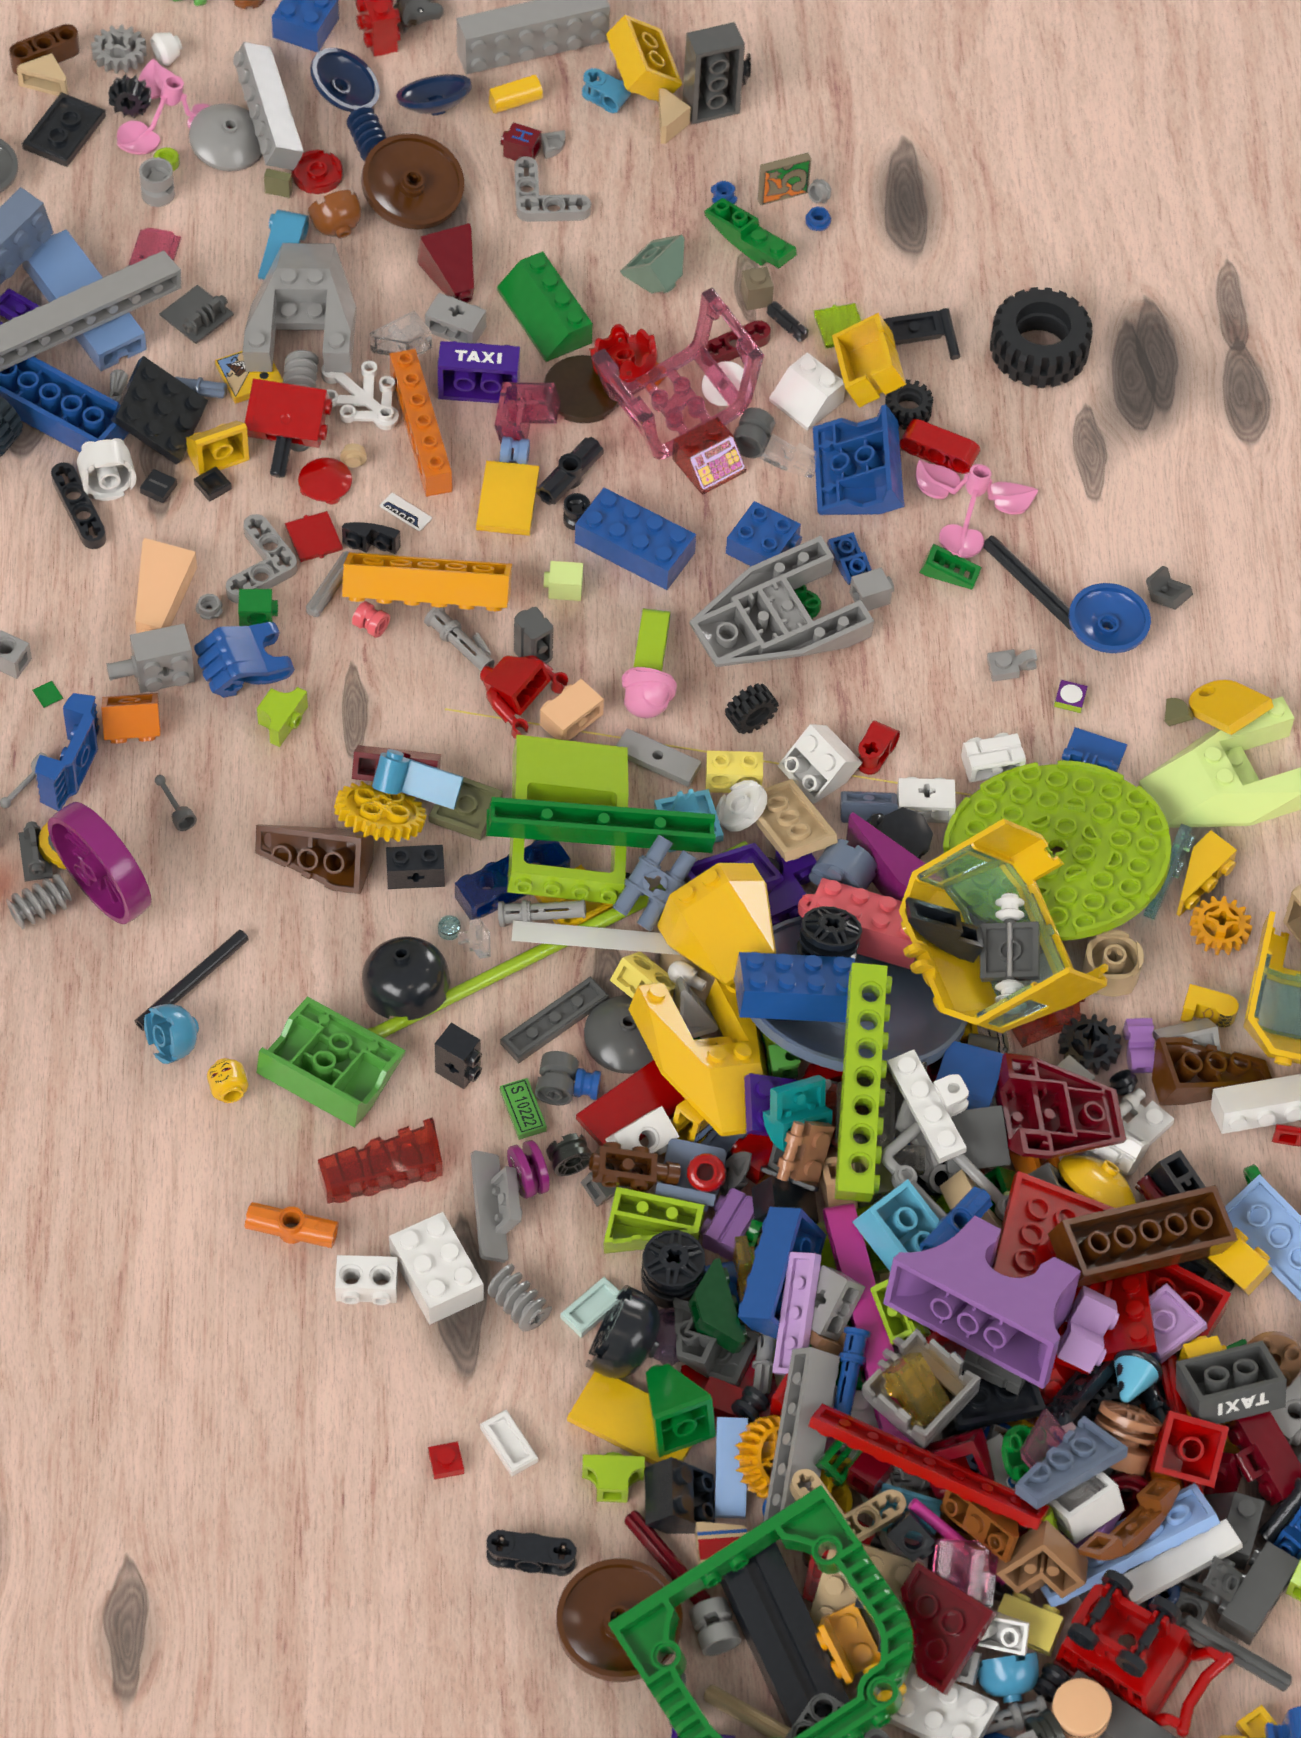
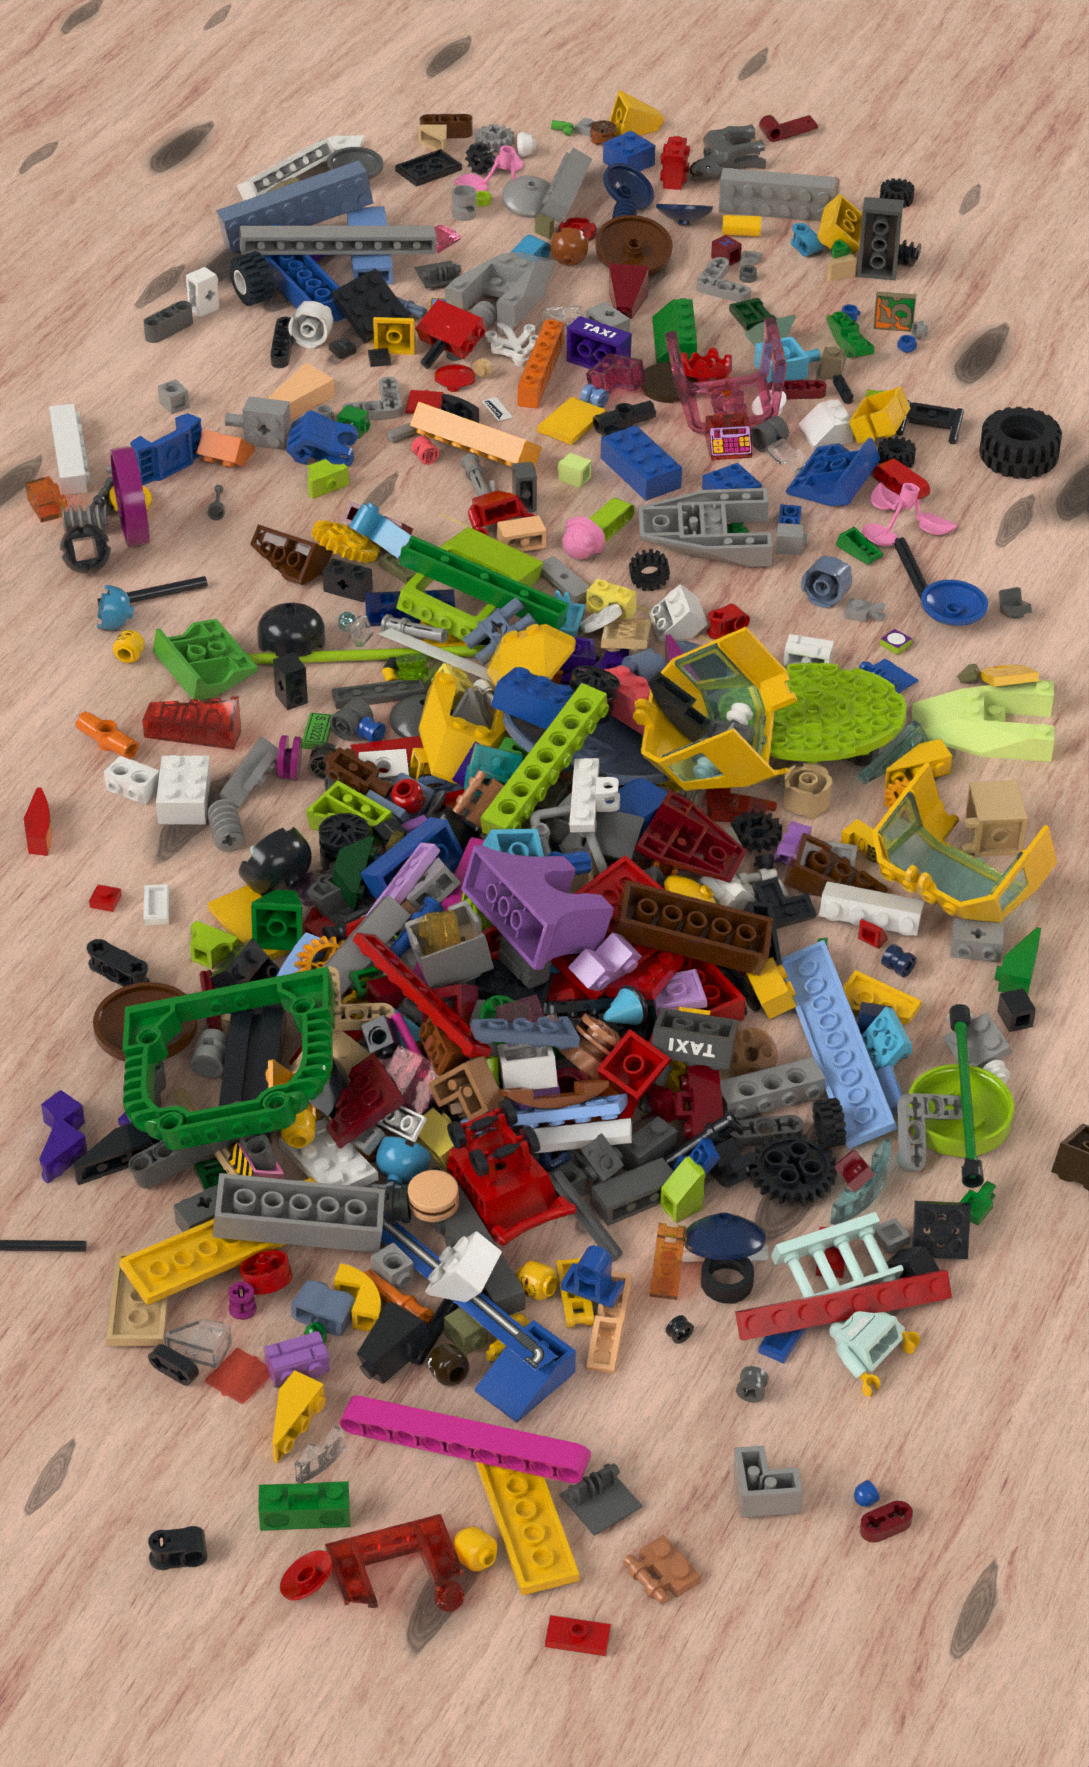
camera: 30 degrees right, 15 degrees down
none -> red slope [23,787,52,856]
none -> black piece [60,523,111,574]
none -> black tile [373,818,407,846]
none -> arm [381,657,402,681]
none -> clear neon green wheel [395,653,429,680]
none -> dark green plate [729,298,777,331]
none -> dark grey bush [739,265,757,283]
none -> black plate [752,877,817,929]
none -> medium azure brick [754,336,821,383]
none -> sand blue brick [801,555,852,608]
none -> green tile [831,239,851,259]

